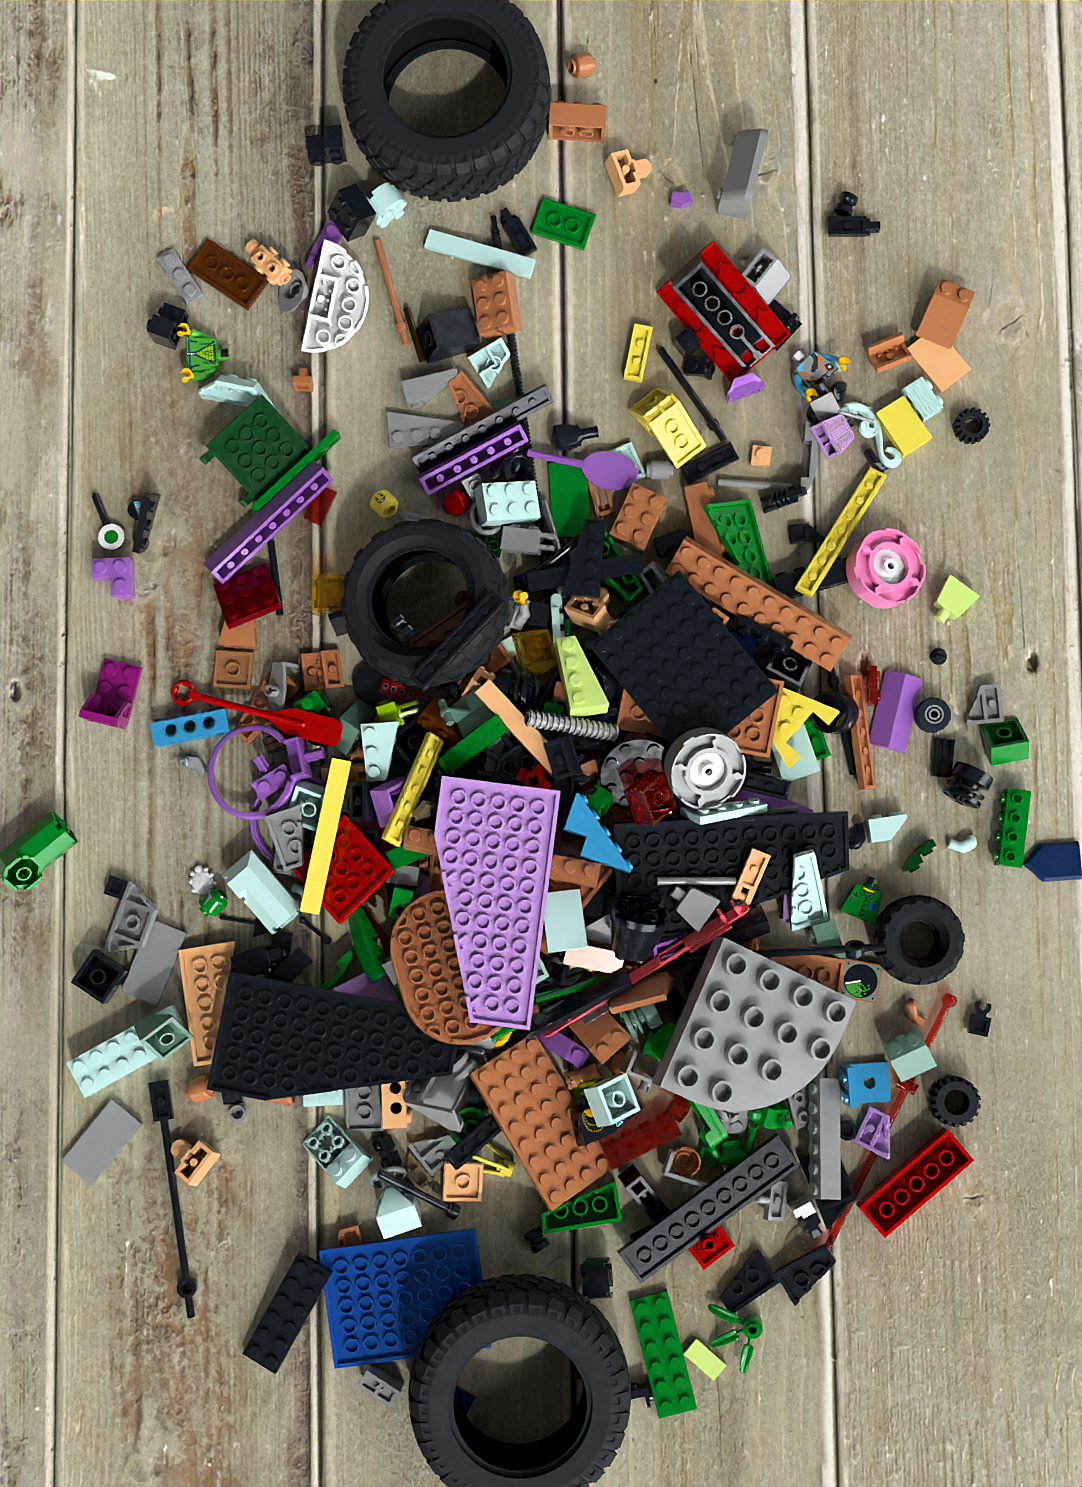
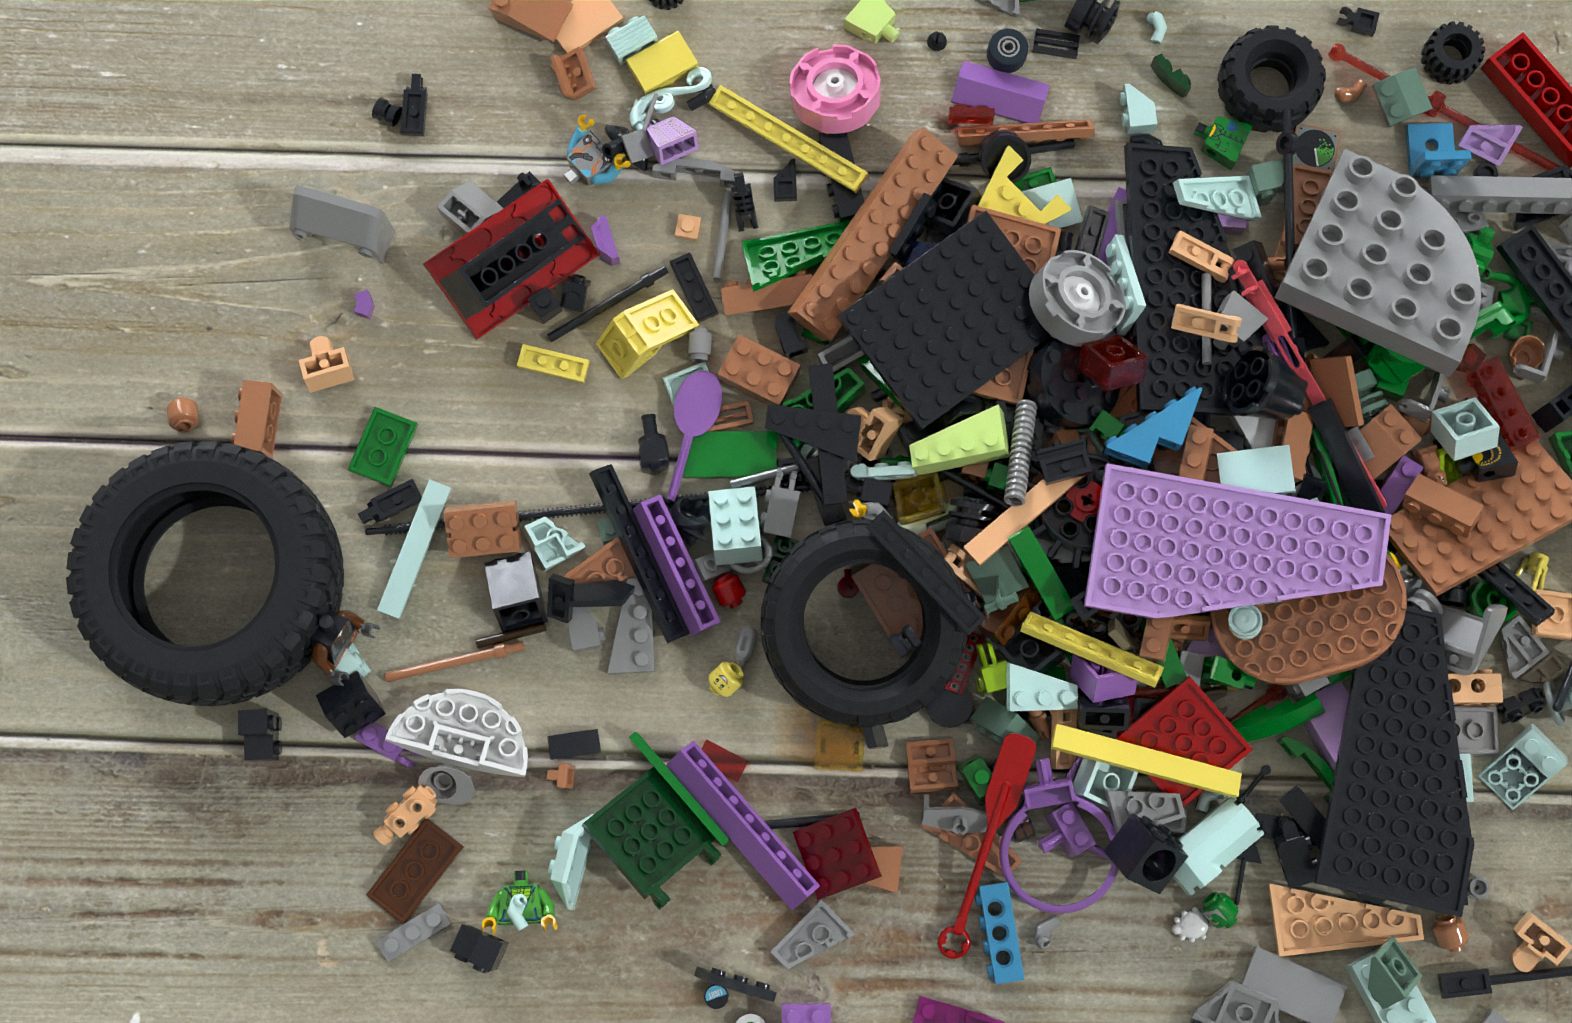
camera: 90 degrees left, 5 degrees down
medium nougat tile [212,649,254,690] -> none
none -> torso [310,610,380,686]
none -> light aqua arm [507,894,528,932]
none -> black piece [547,573,635,623]
none -> black slope [547,729,601,760]
none -> light grey wing [770,900,855,969]
none -> black brick [1104,813,1189,894]
none -> light nougat plate [1171,304,1242,343]
none -> light aqua wheel [1228,605,1263,640]
none -> nougat brick [1402,474,1484,538]

